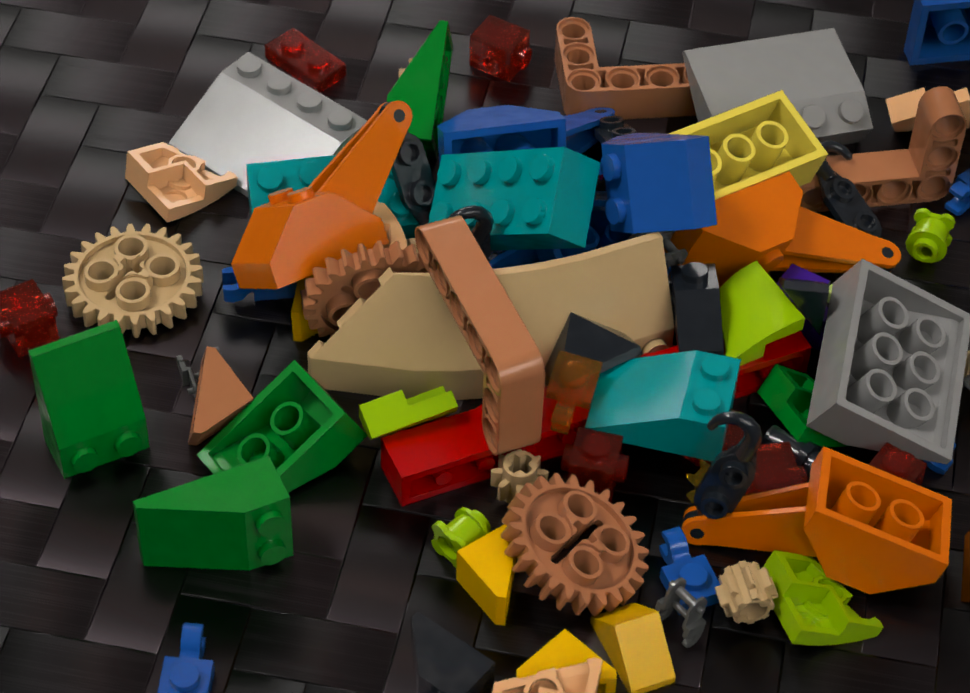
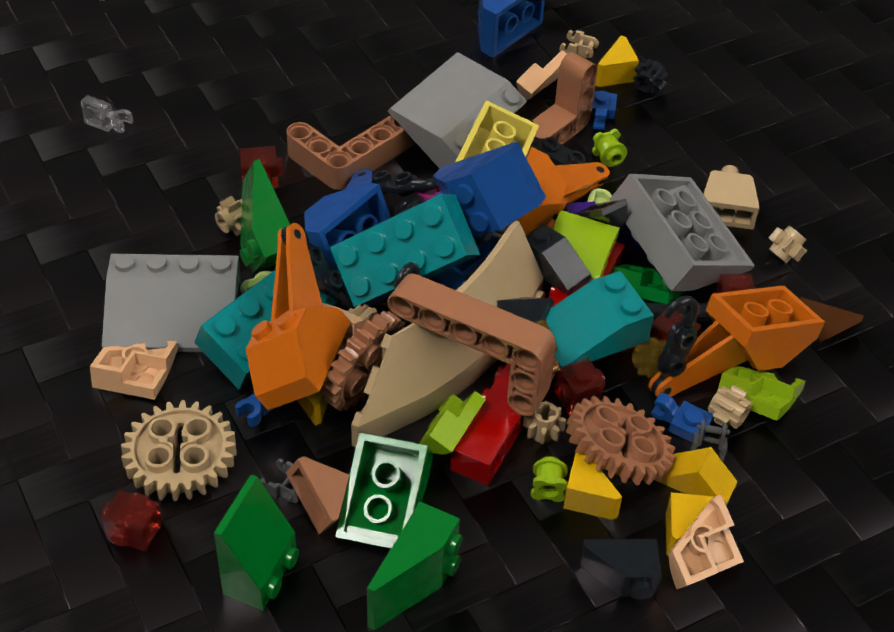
camera: 40 degrees left, 0 degrees up
clear red plate [265,28,346,93] -> none

